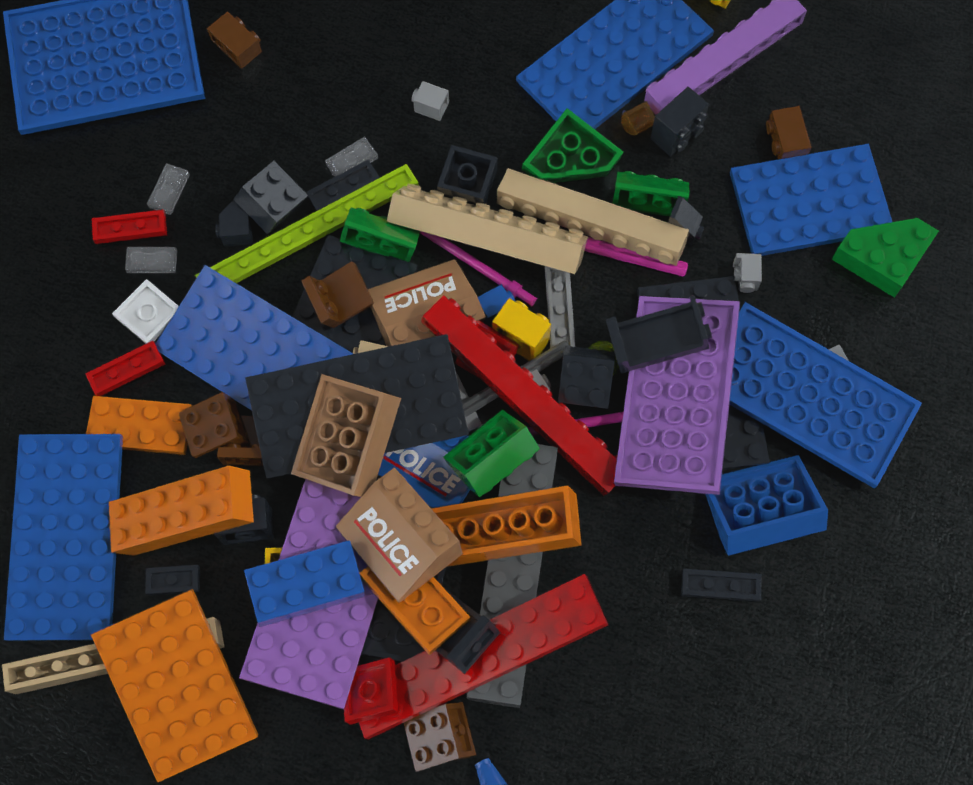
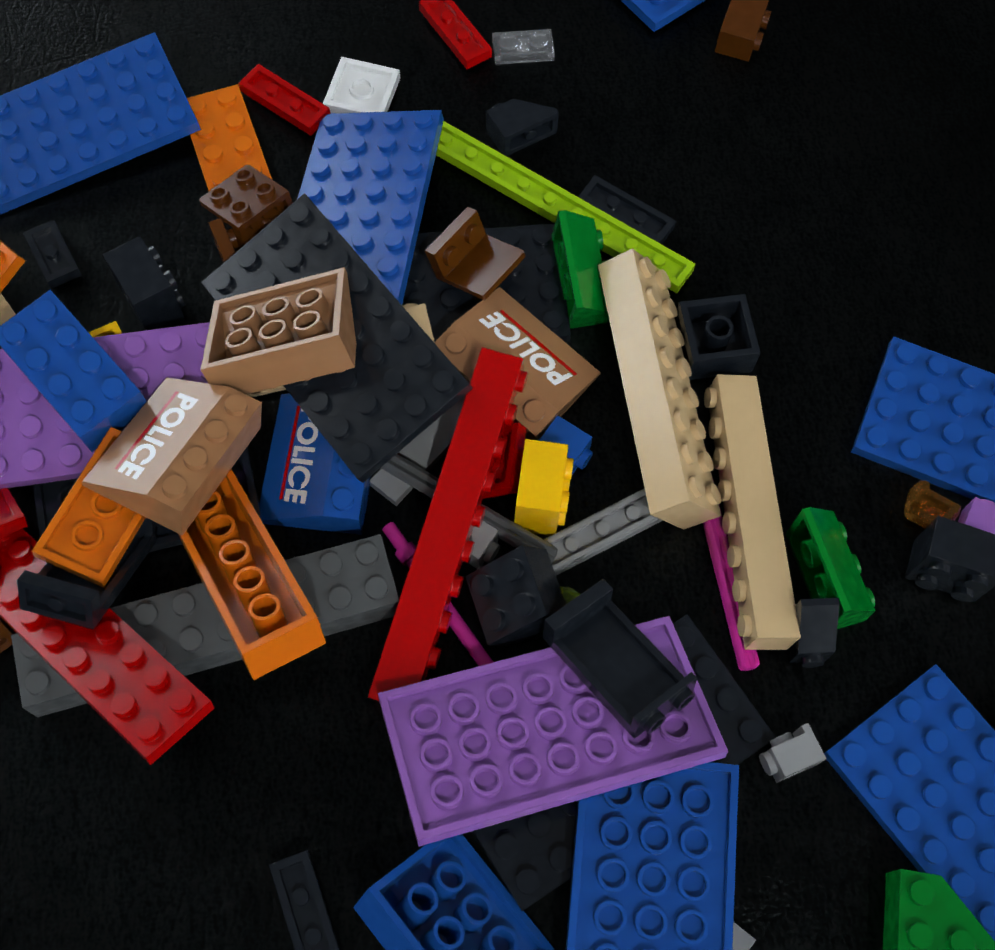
camera: 60 degrees right, 5 degrees down
orange brick [109,466,254,556] -> none
clear plate [125,247,177,273] -> none
black brick [233,161,308,234] -> none
clear plate [325,137,378,177] -> none
light grey brick [412,81,449,121] -> none
dark pink bar [418,230,537,306] -> none
green slope [443,410,540,497] -> none
green brick [522,108,623,183] -> none

